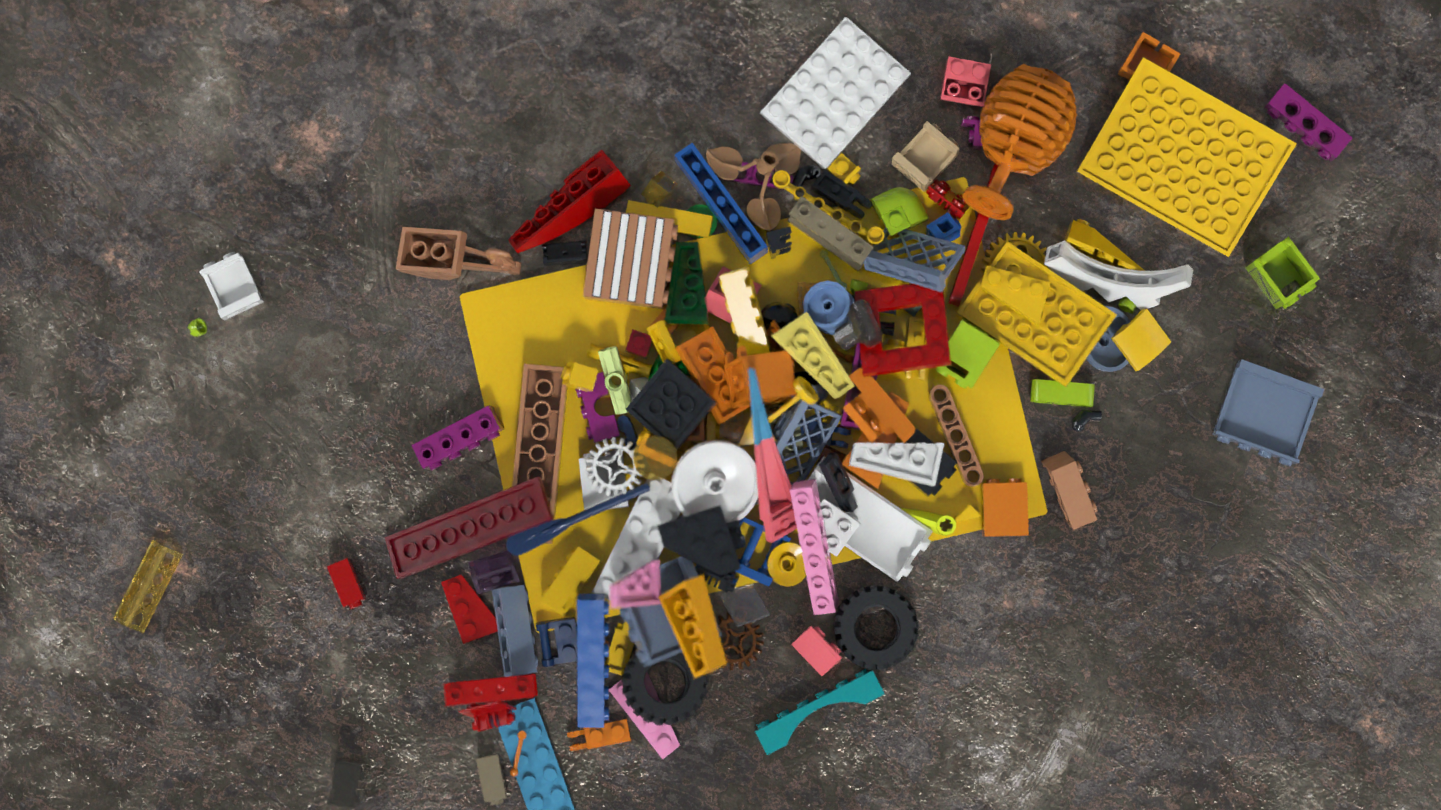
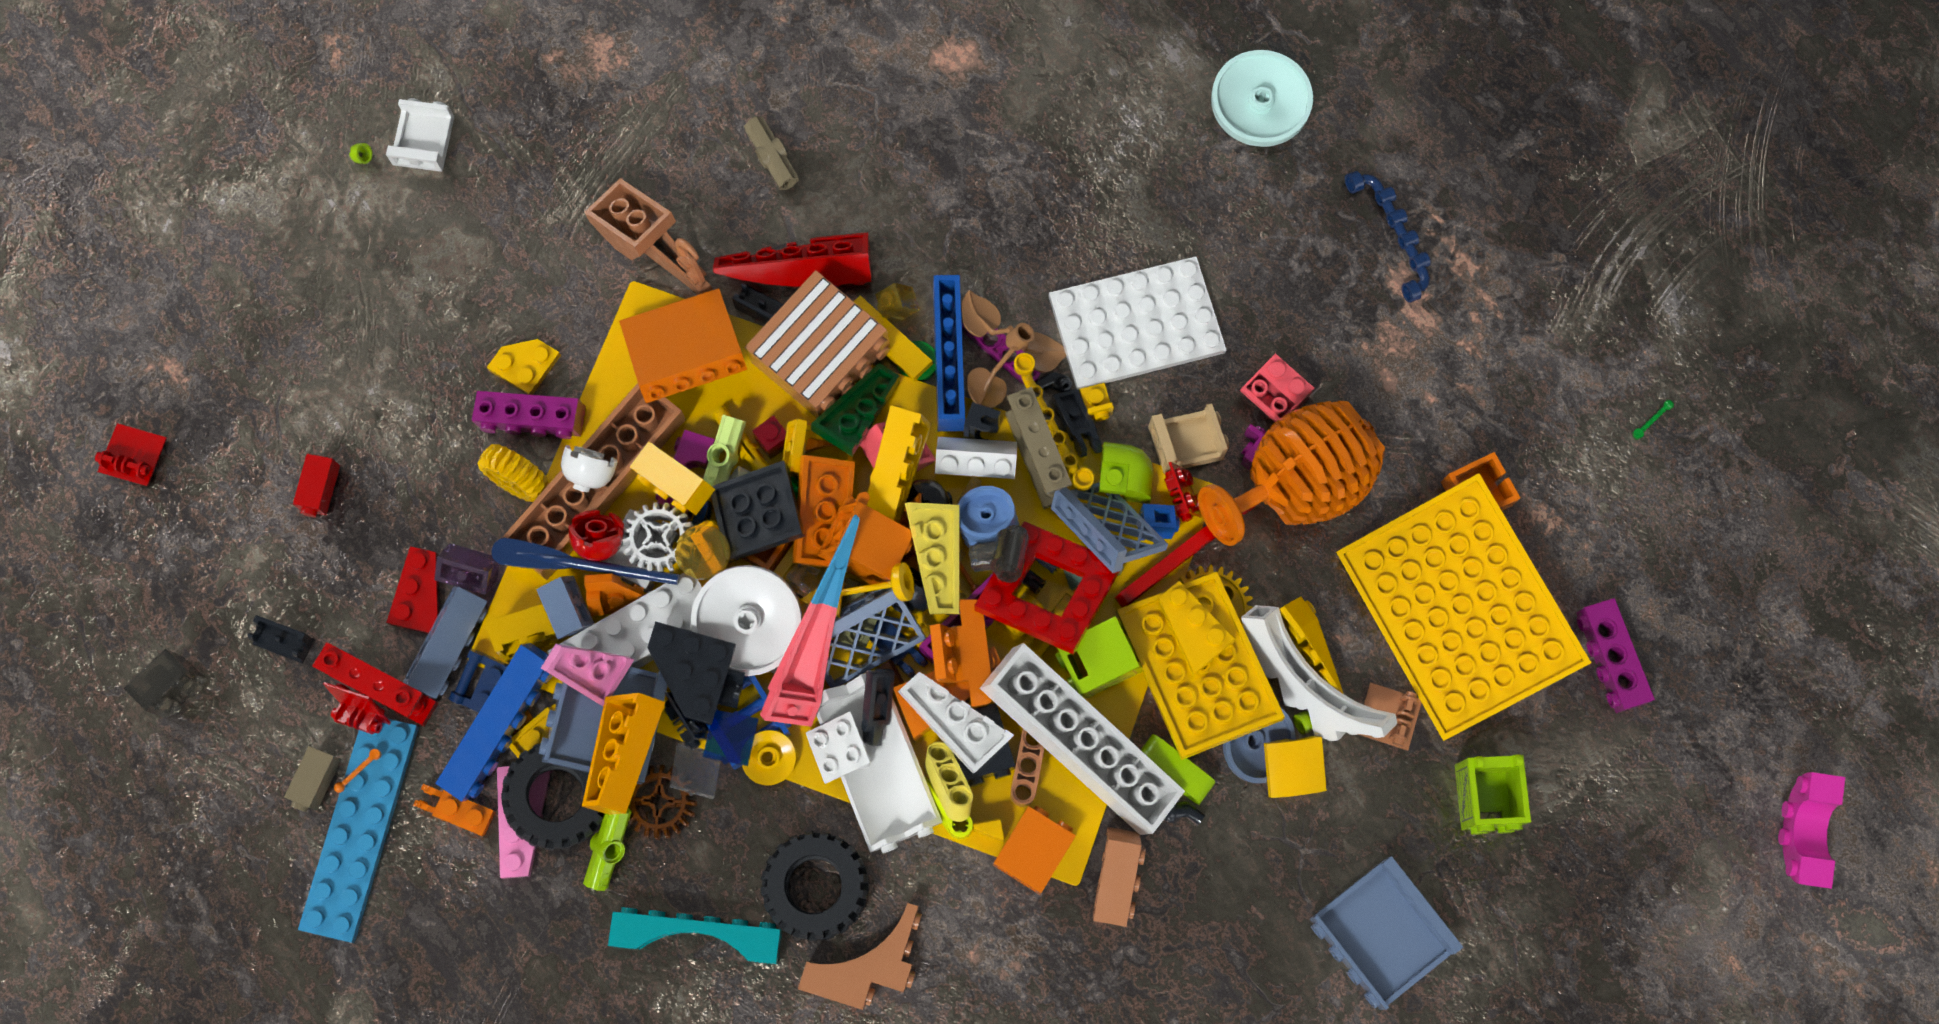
camera: 30 degrees right, 10 degrees down
clear yellow fence [113,540,183,633] -> none
dark red plate [385,477,554,579] -> none
yellow brick [561,362,598,392] -> none
bright pink brick [790,479,839,615] -> none
coral slope [791,626,842,676] -> none
clear light blue hinge [820,250,847,289] -> none
lime hinge [850,279,868,294] -> none
none -> red hinge [95,423,167,487]
none -> black hinge [247,615,314,664]
none -> yellow gear [477,444,549,502]
none -> yellow plate [487,339,561,395]
none -> sand blue hinge [536,575,594,639]
none -> white cylinder [561,445,618,492]
none -> red cylinder [569,510,624,561]
none -> lime piece [583,808,632,891]
none -> orange plate [584,573,644,616]
none -> orange panel [619,288,747,403]
none -> yellow brick [630,442,715,515]
none -> clear blue piece [703,710,759,766]
none -> dark tan piece [744,116,799,190]
none -> nougat arch [798,903,922,1010]
none -> light yellow beam [925,742,973,822]
none -> white brick [935,437,1017,479]
none -> white brick [979,643,1185,835]
none -> nougat hinge [1358,682,1422,751]

